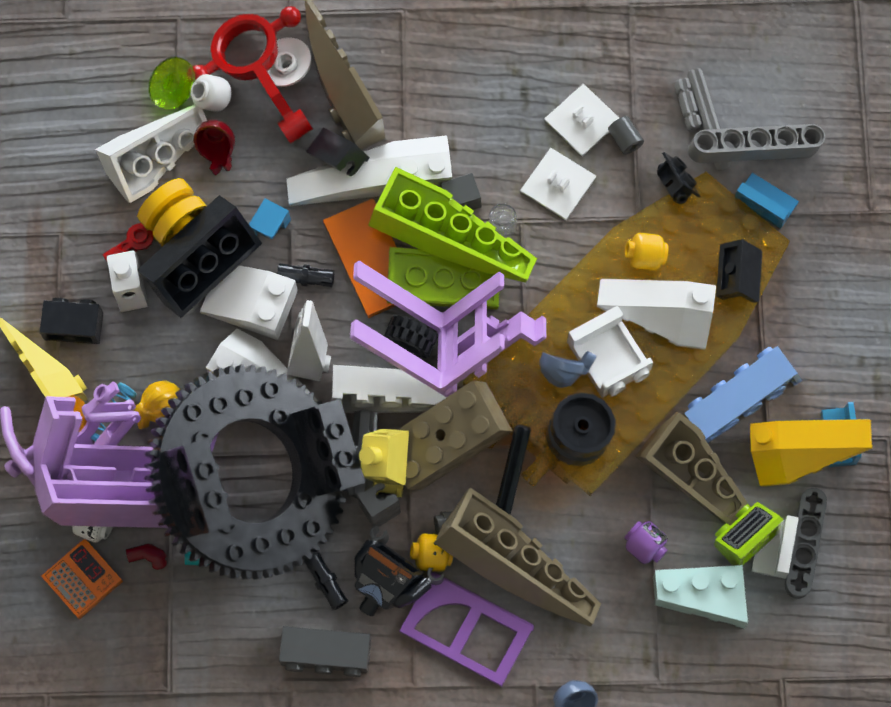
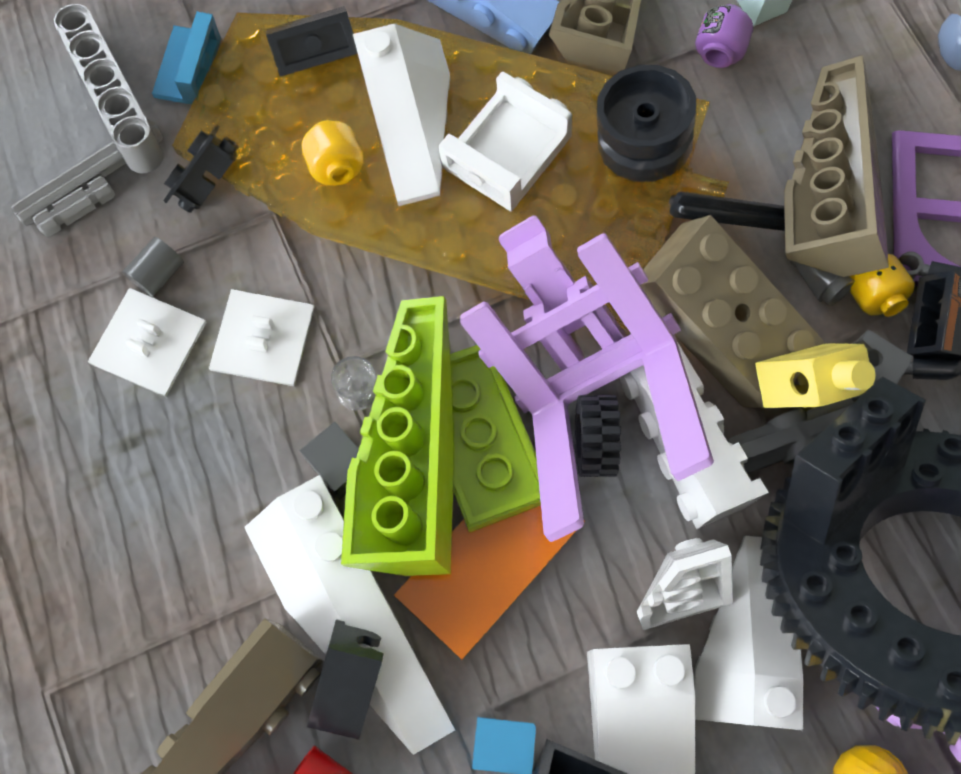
camera: 120 degrees left, 0 degrees up
black pin [277,263,335,288] -> none
sand blue piece [539,351,597,388] -> none

